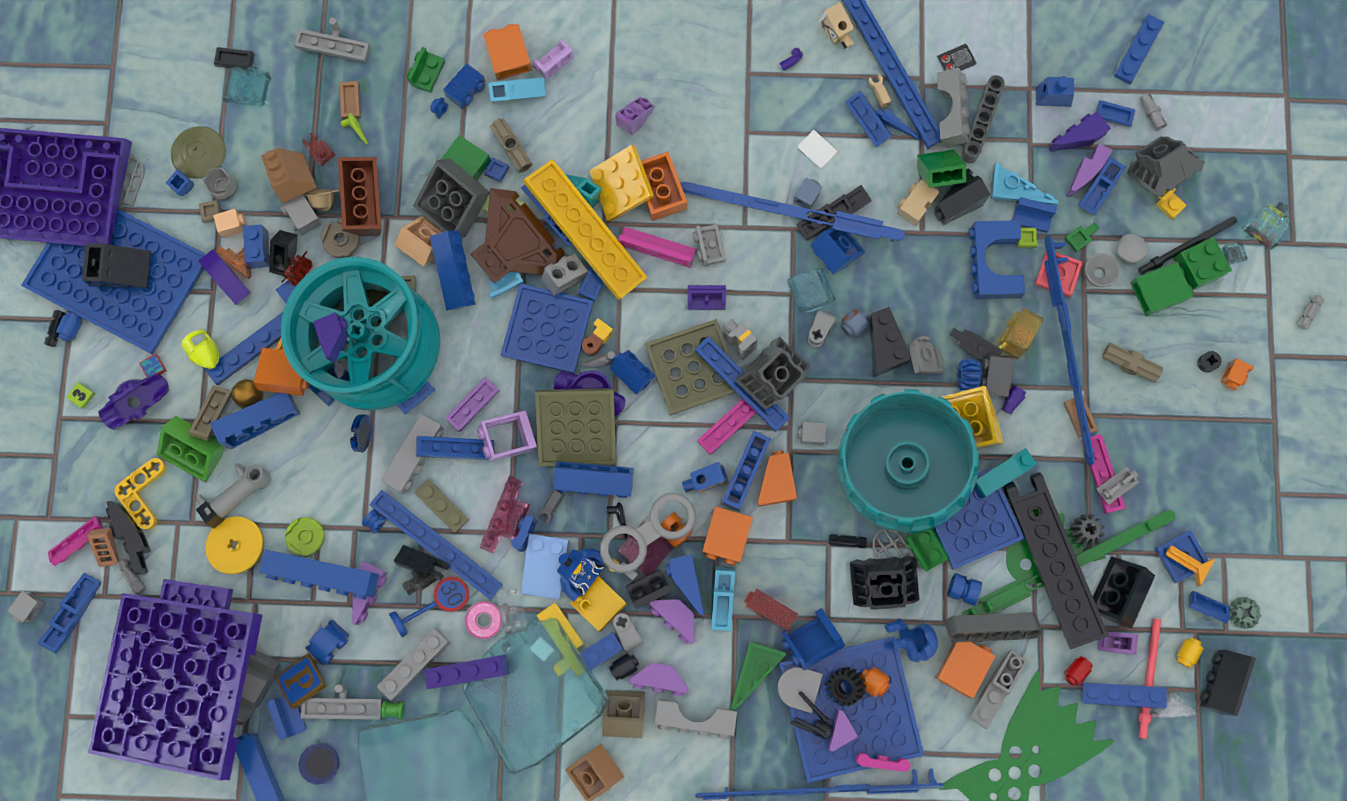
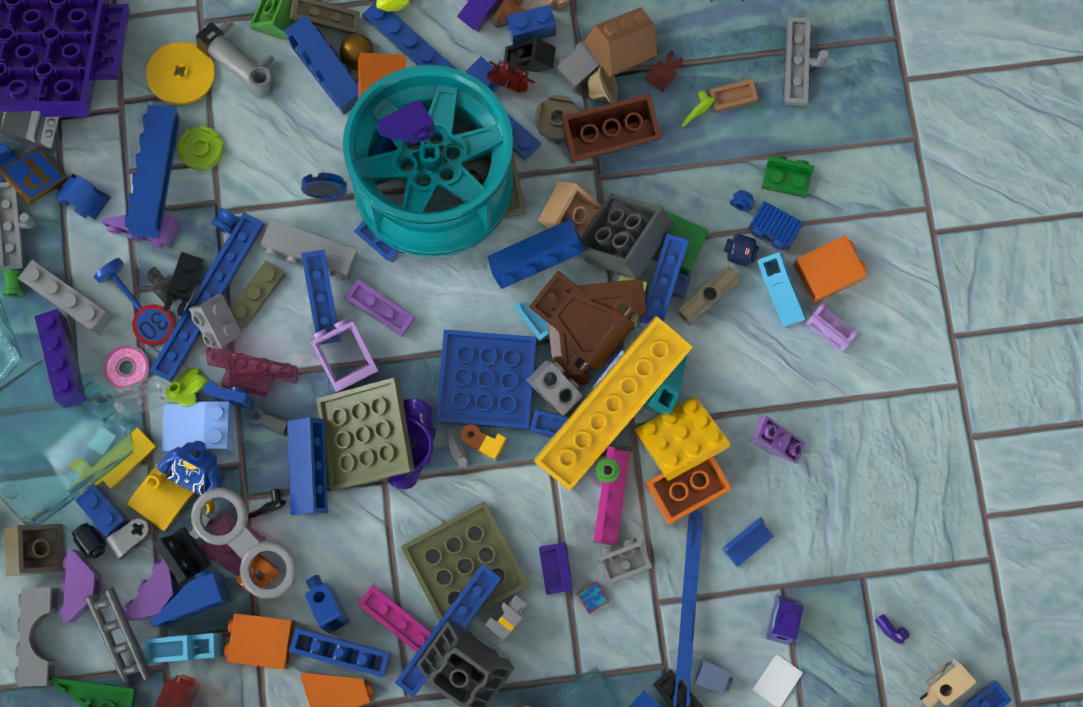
camera: 80 degrees right, 0 degrees up
blue brick [610,350,655,395] -> none
none -> dark grey bar [85,587,152,686]
none -> lime plate [165,368,209,407]
none -> light grey bracket [189,294,242,349]
none -> tile [576,581,609,614]
none -> bright green plate [596,459,620,483]
none -> blue plate [639,233,690,324]
none -> blue panel [721,517,774,567]
none -> dark blue head [724,233,759,267]
none -> dark purple torso [766,595,804,645]

